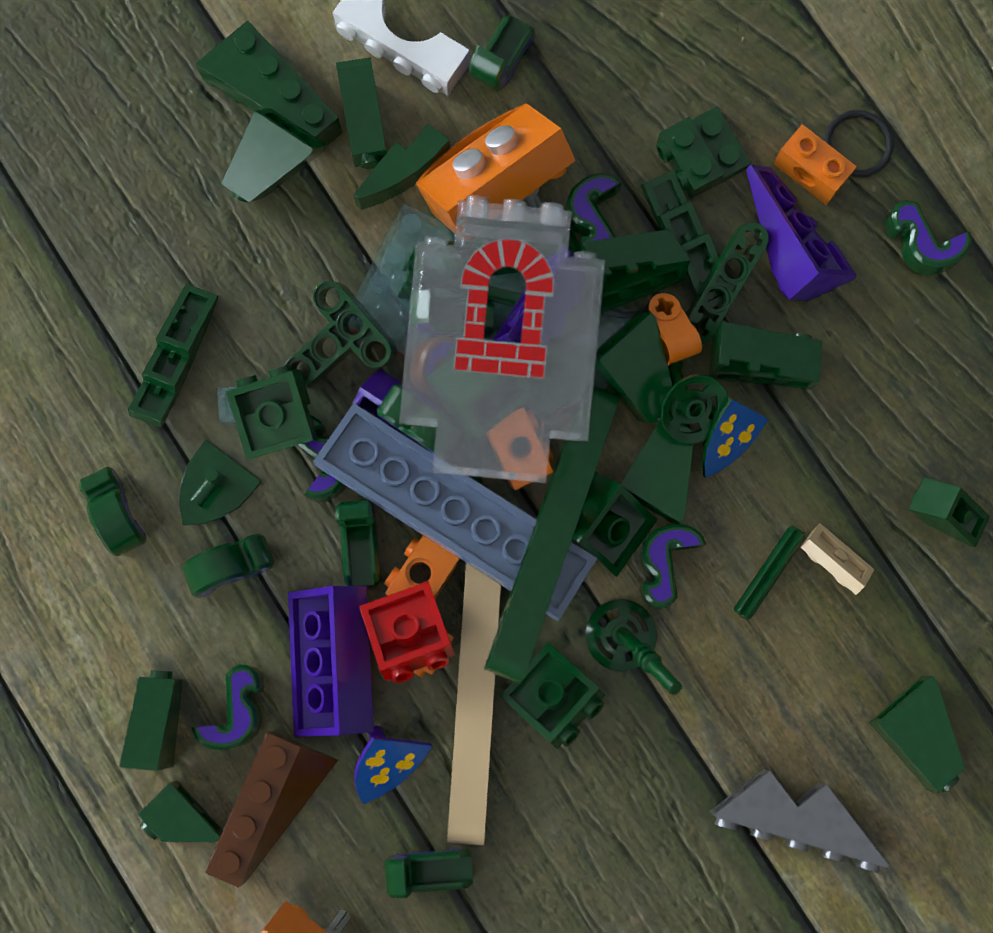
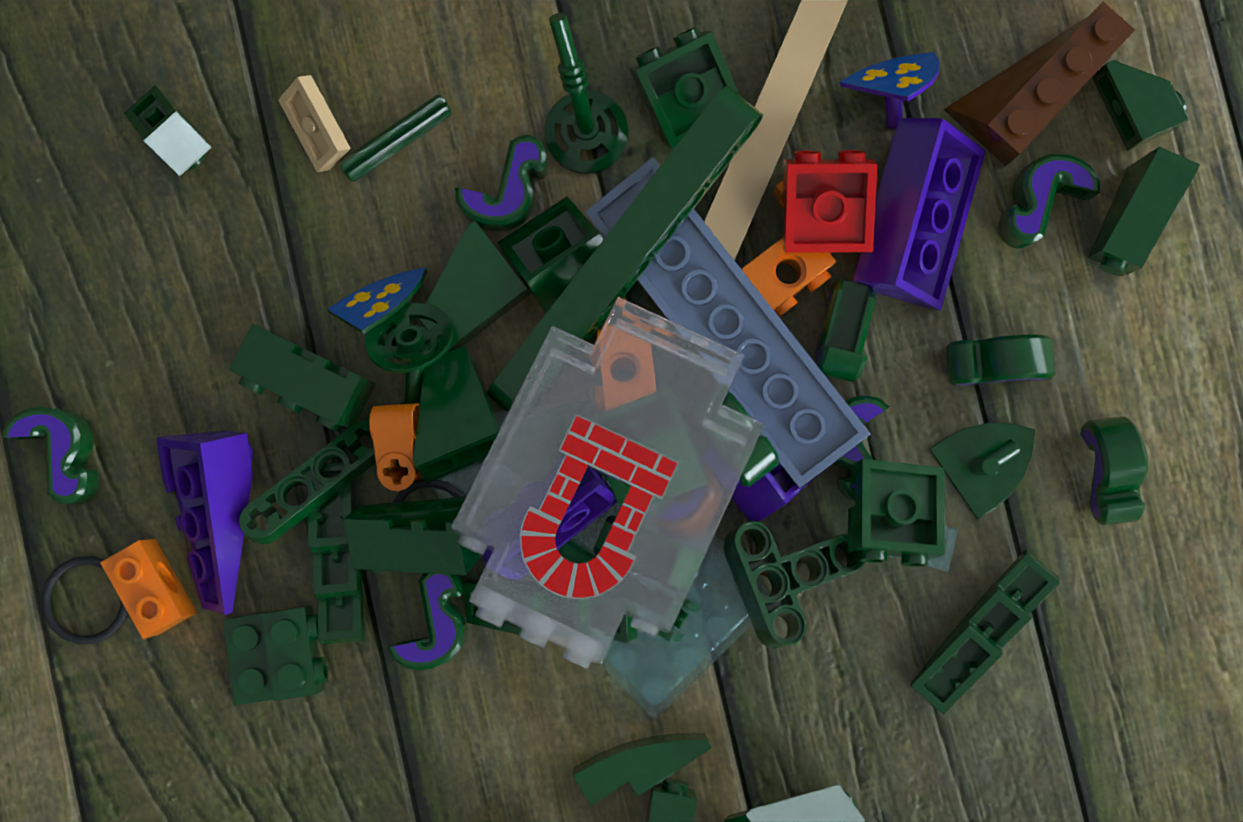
camera: 160 degrees left, 5 degrees up
orange piece [416,103,576,242] -> none

